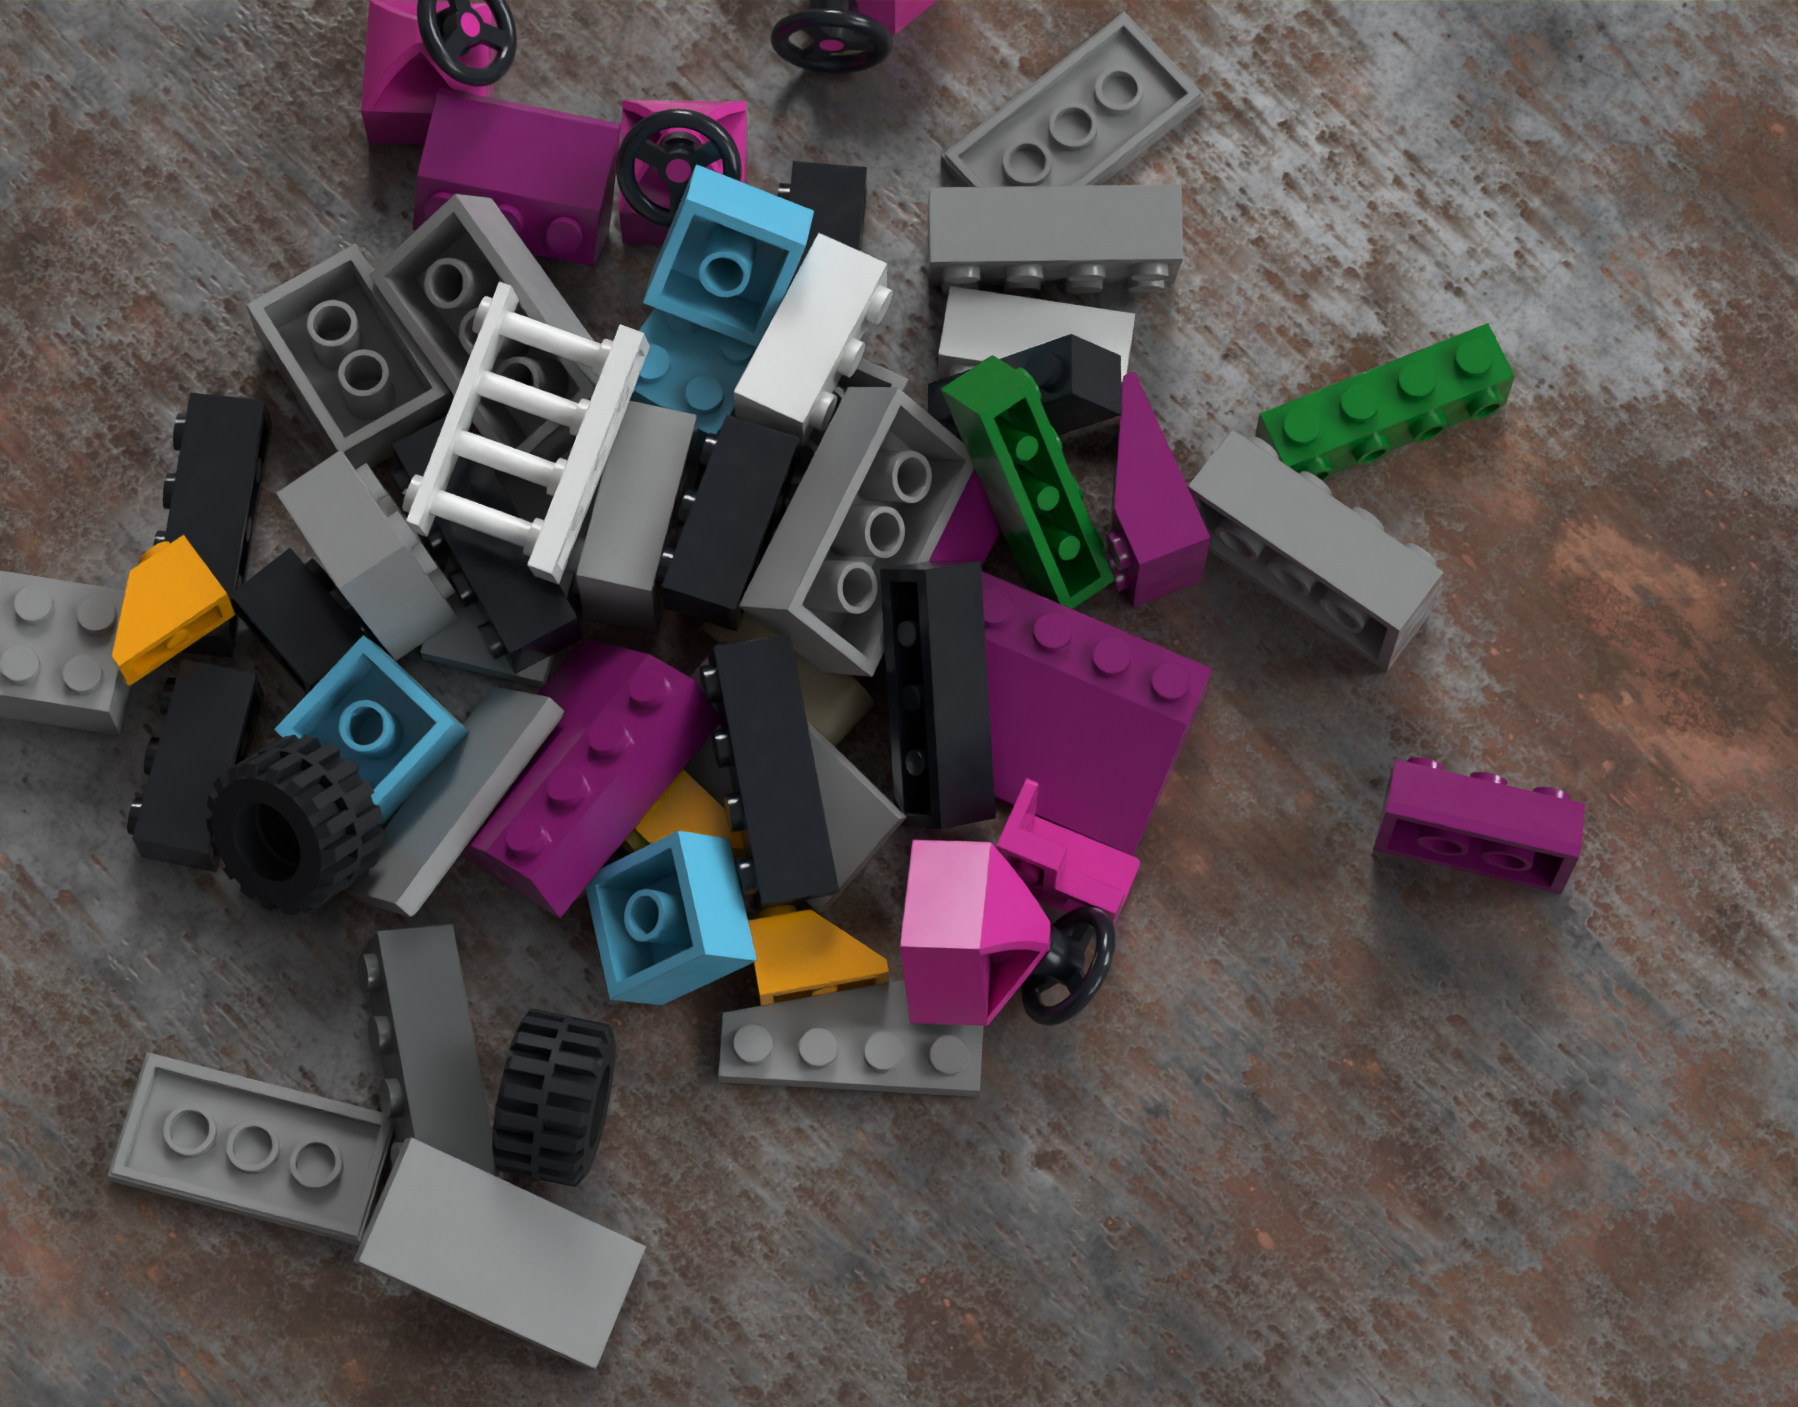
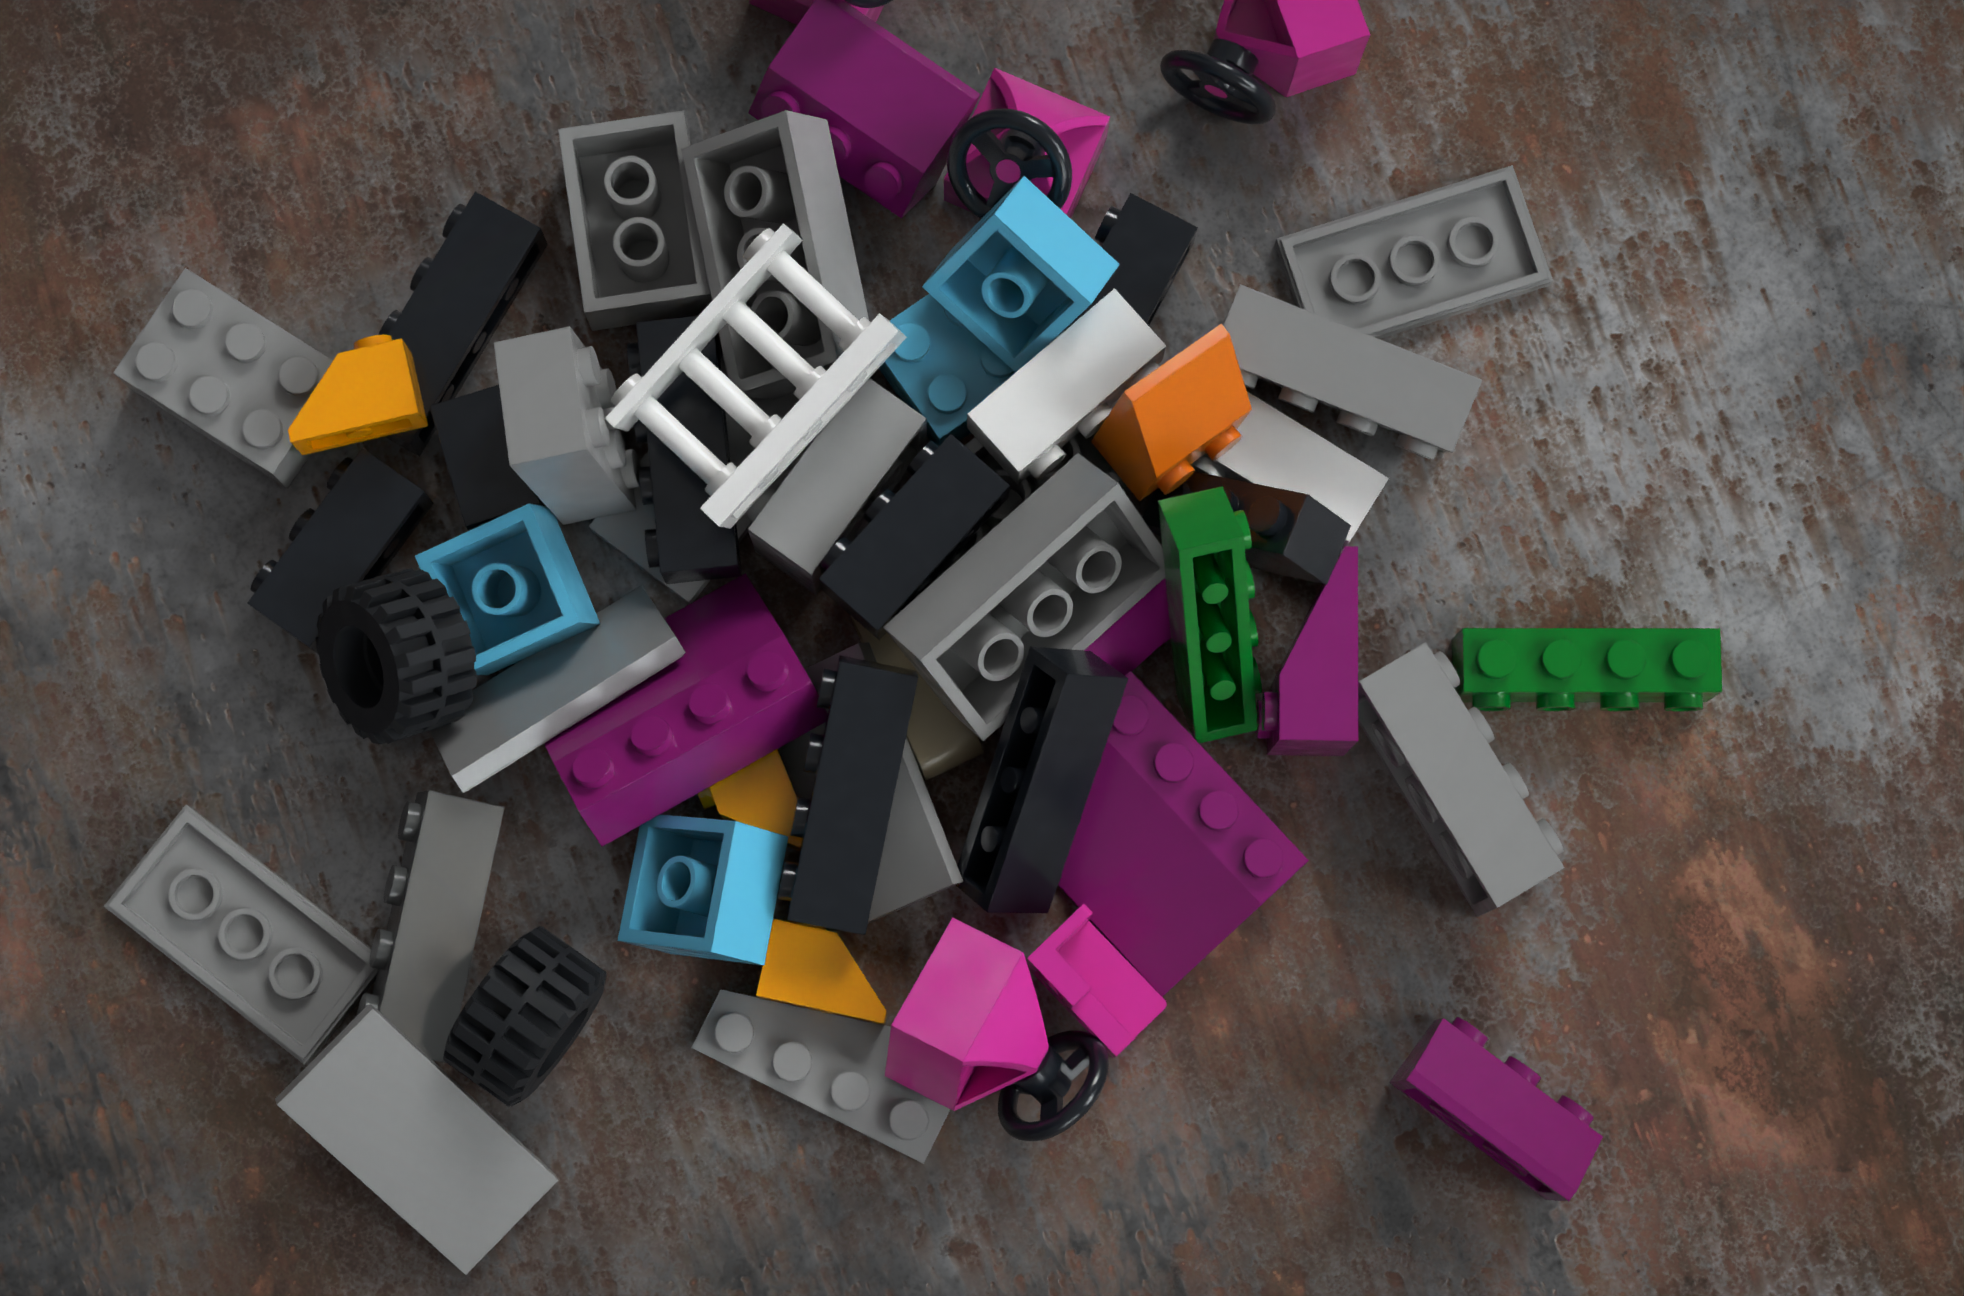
camera: 20 degrees right, 10 degrees up
none -> orange slope [1091,324,1252,501]

